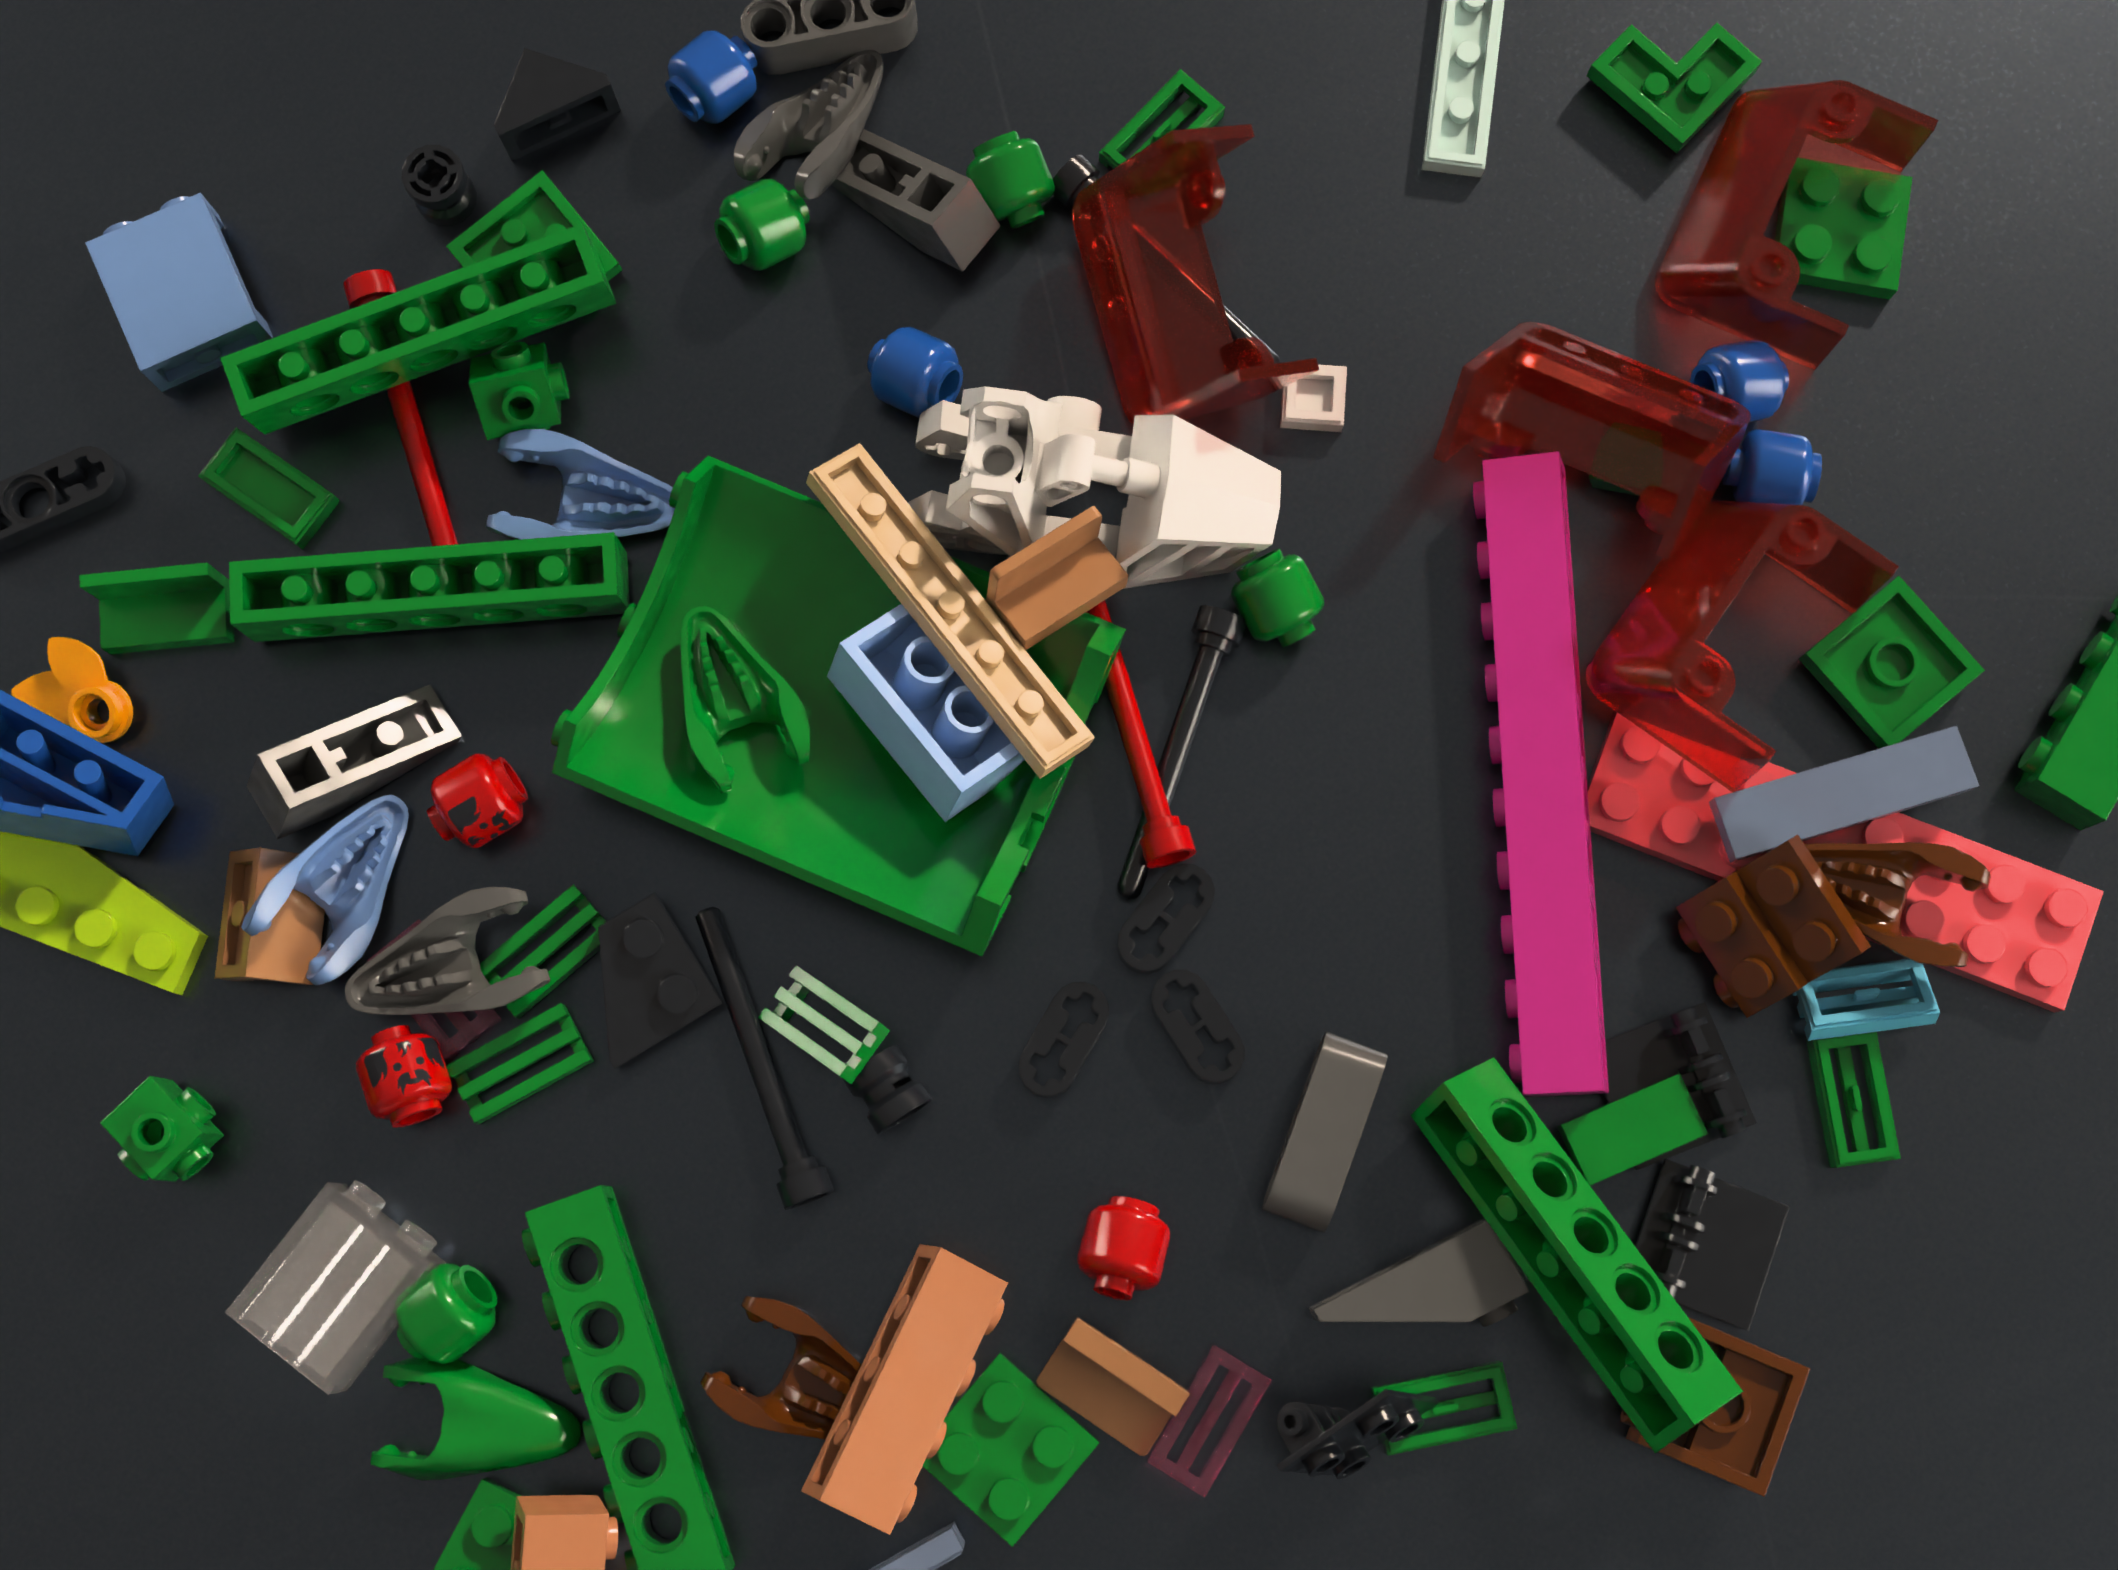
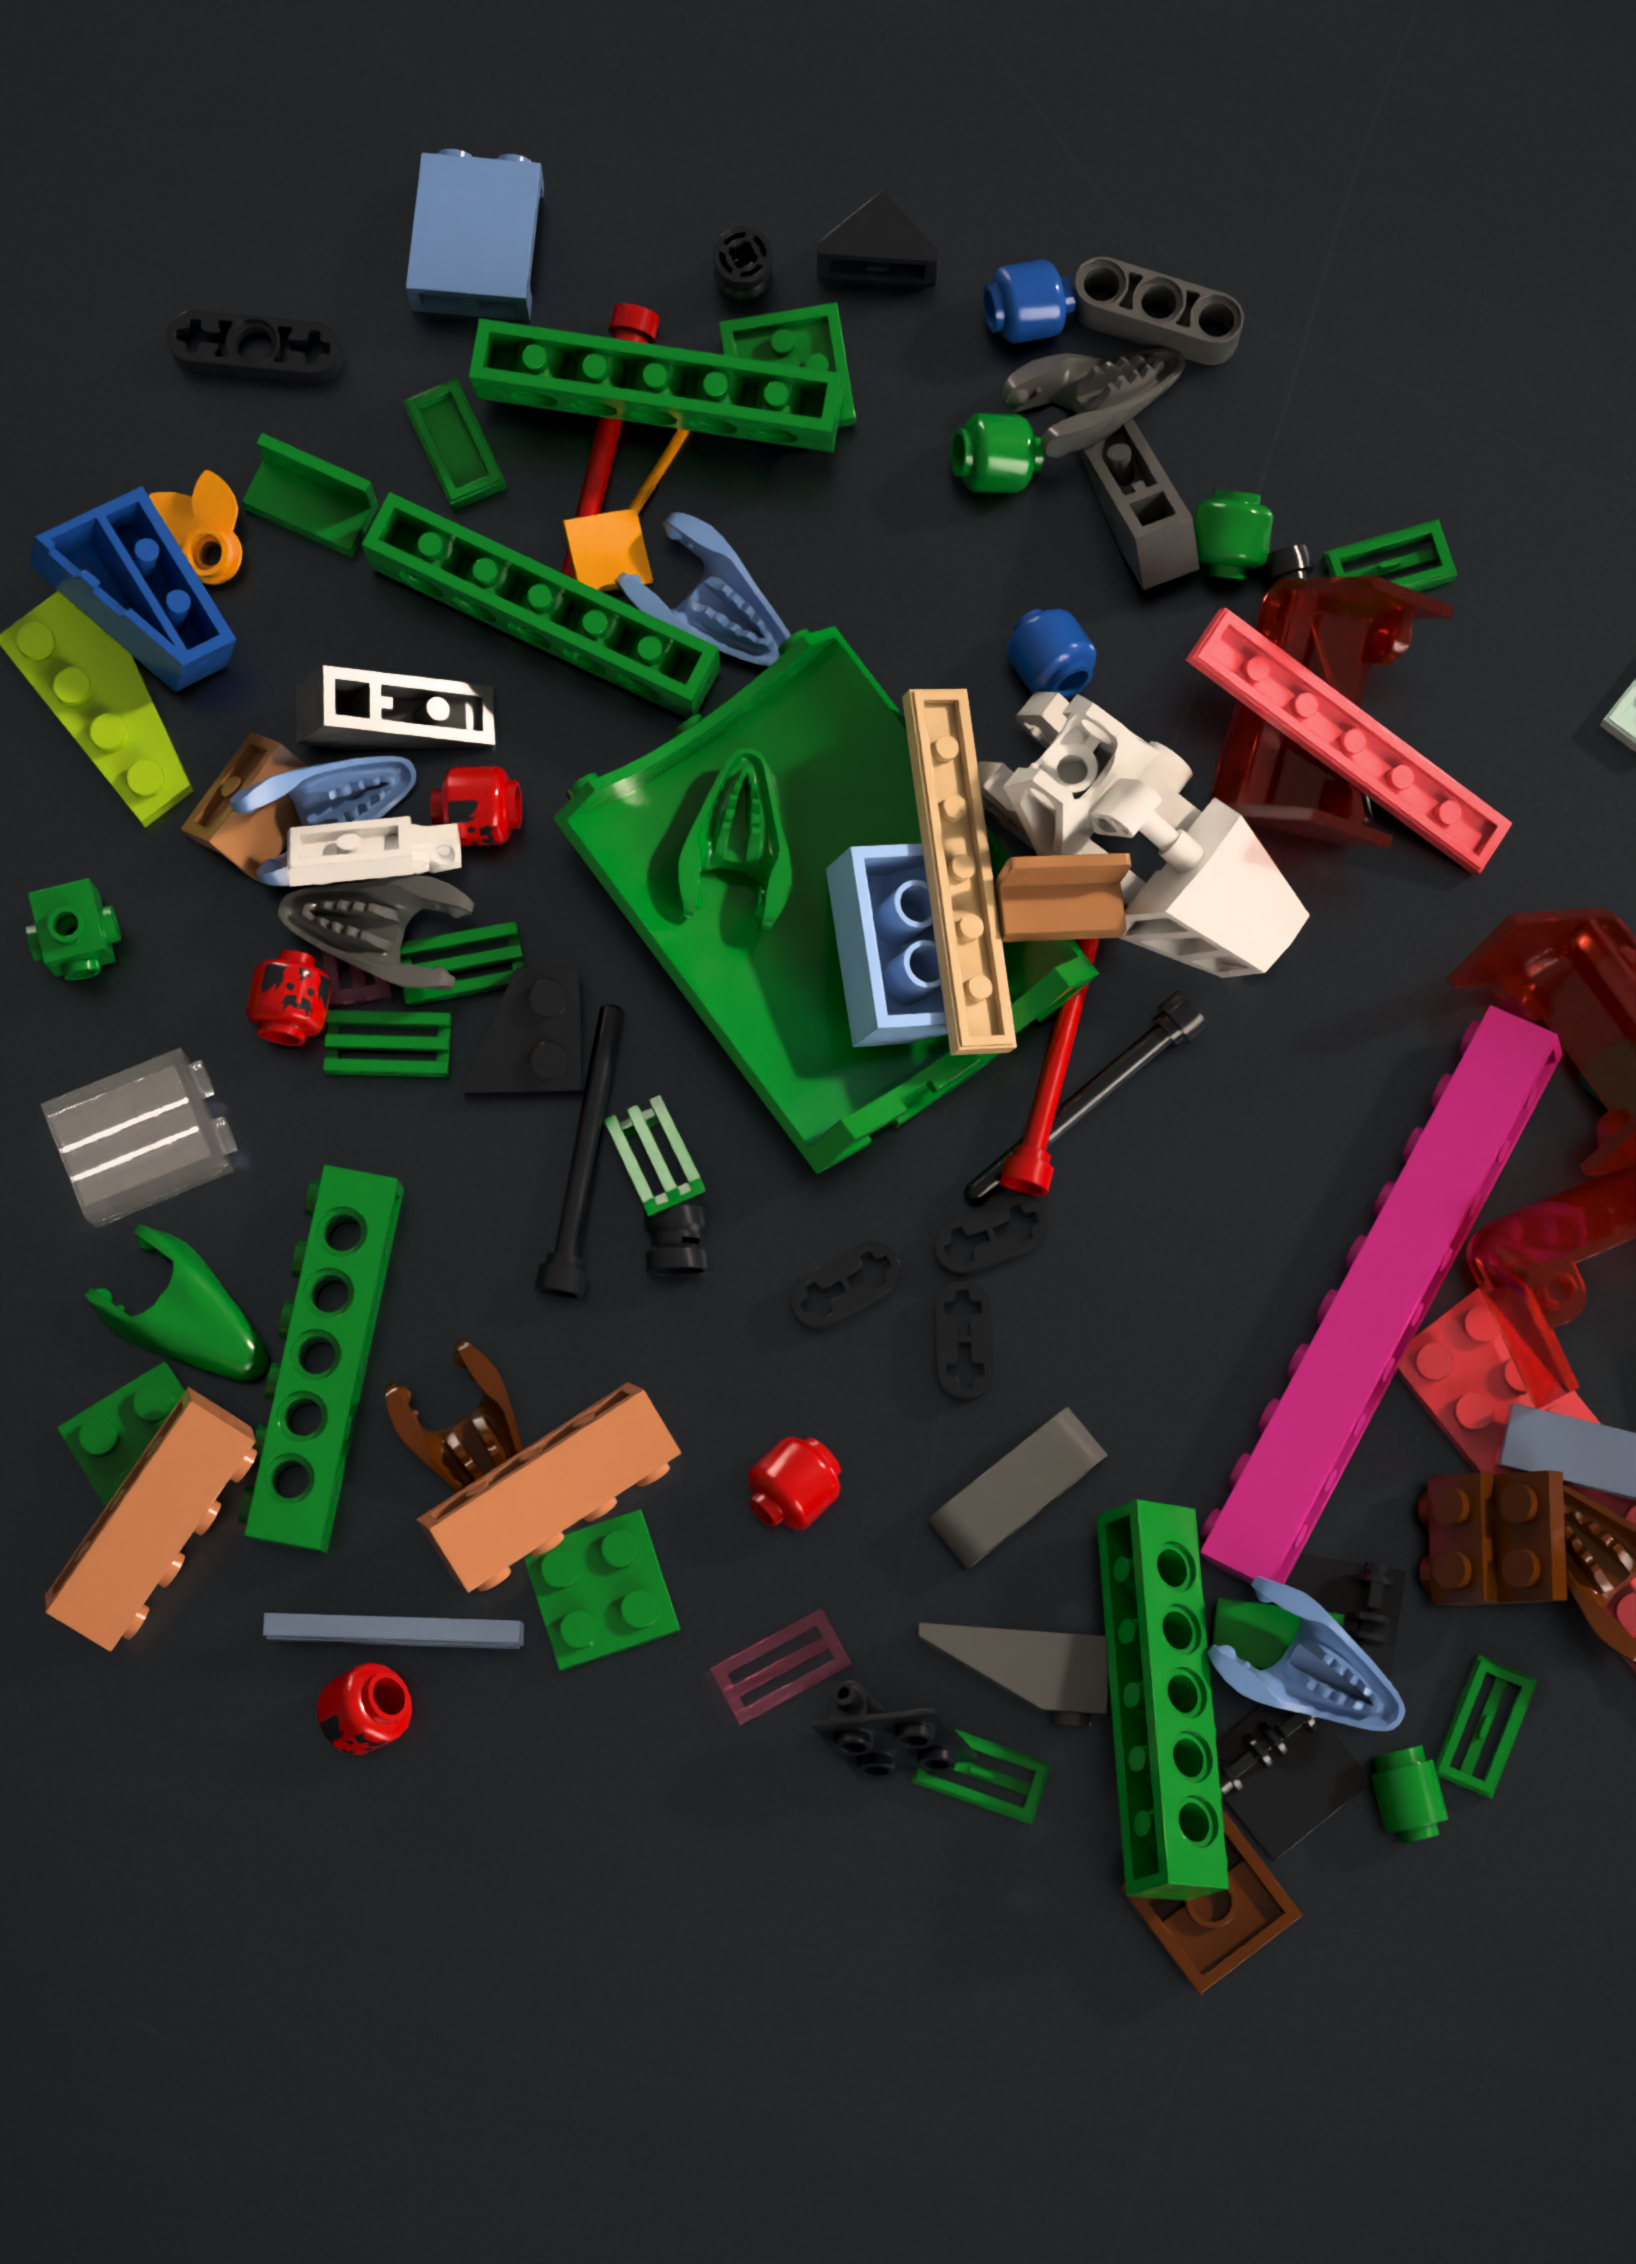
camera: 30 degrees right, 0 degrees up
green head [396,1264,497,1364] -> none
green brick [469,342,570,440] -> none
medium nougat panel [1036,1316,1190,1456] -> none
green head [1231,548,1324,647] -> none
white tile [1280,362,1347,432] -> none
medium azure tile [1792,959,1940,1041] -> none
none -> white hinge [287,816,461,887]
none -> light orange piece [562,429,690,592]
none -> coral tile [1185,607,1513,874]
none -> medium blue animal [1207,1576,1405,1731]
none -> green brick [1370,1745,1449,1844]

